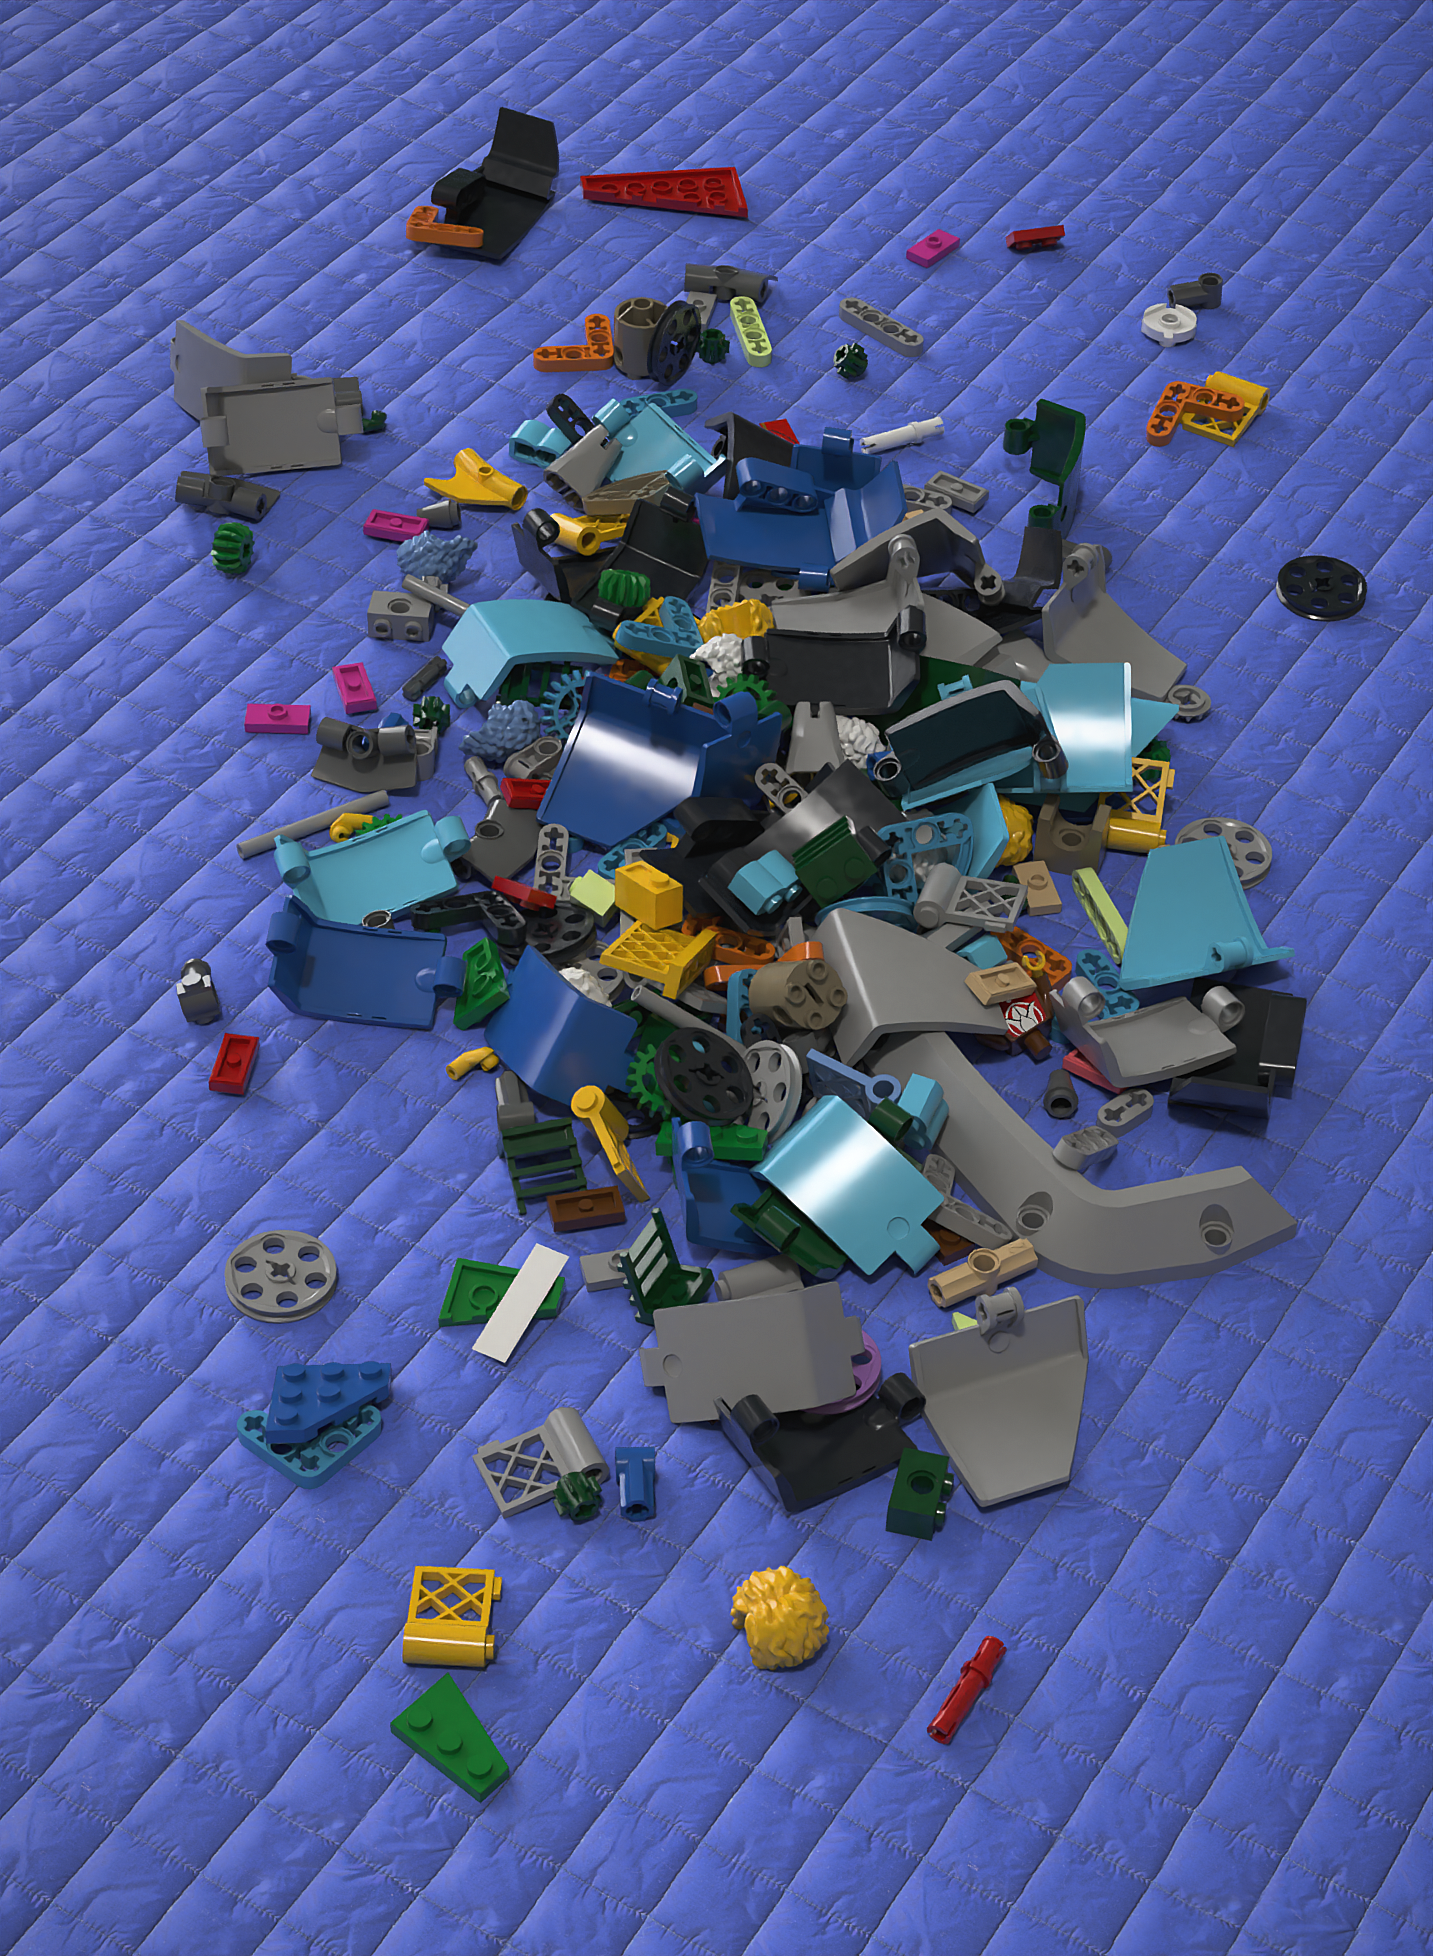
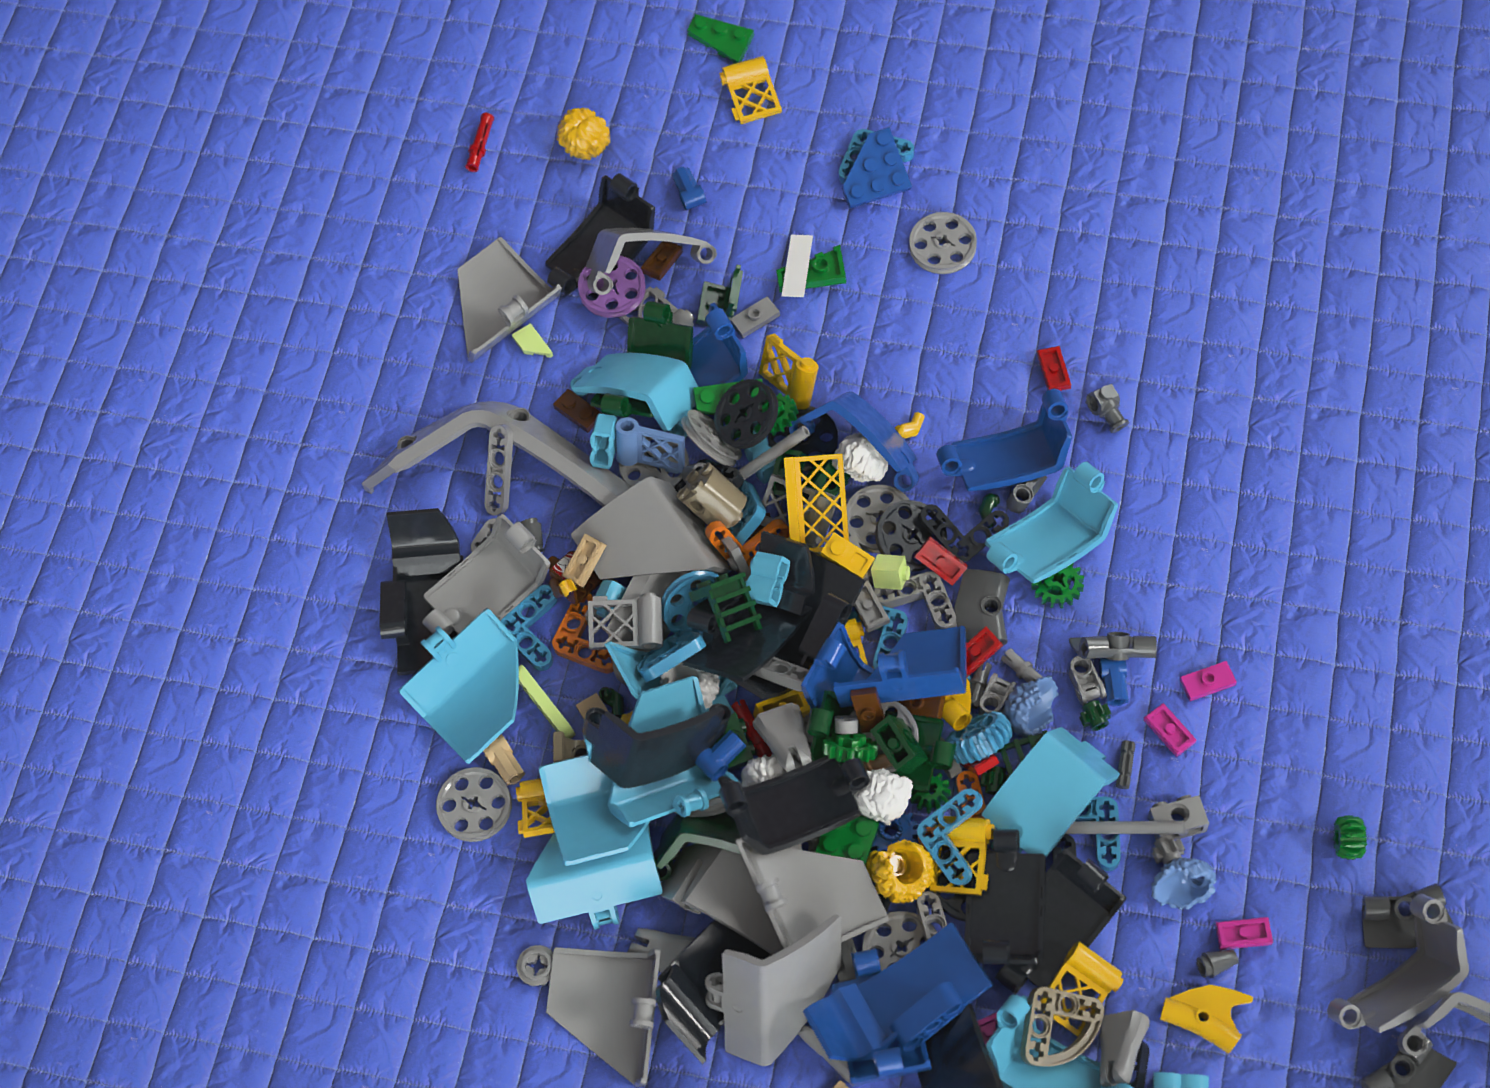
camera: 170 degrees right, 20 degrees up
light grey piece [236,790,389,859] -> none
yellow arm [329,813,373,843] -> none
dark green arm [362,410,387,433] -> none
green wing [453,937,510,1031] -> none
light grey piece [472,1407,610,1519] -> none
dark grey piece [495,1071,535,1135] -> none
dark green plate [496,1117,587,1216] -> none
reddish brown plate [547,1185,625,1232] -> none
dark green gear [553,1472,602,1521] -> none
green gear [598,569,651,607] -> none
dark green brick [886,1447,955,1541] -> none
light grey beam [921,1154,1013,1250] -> none
tan piece [928,1238,1038,1308] -> none

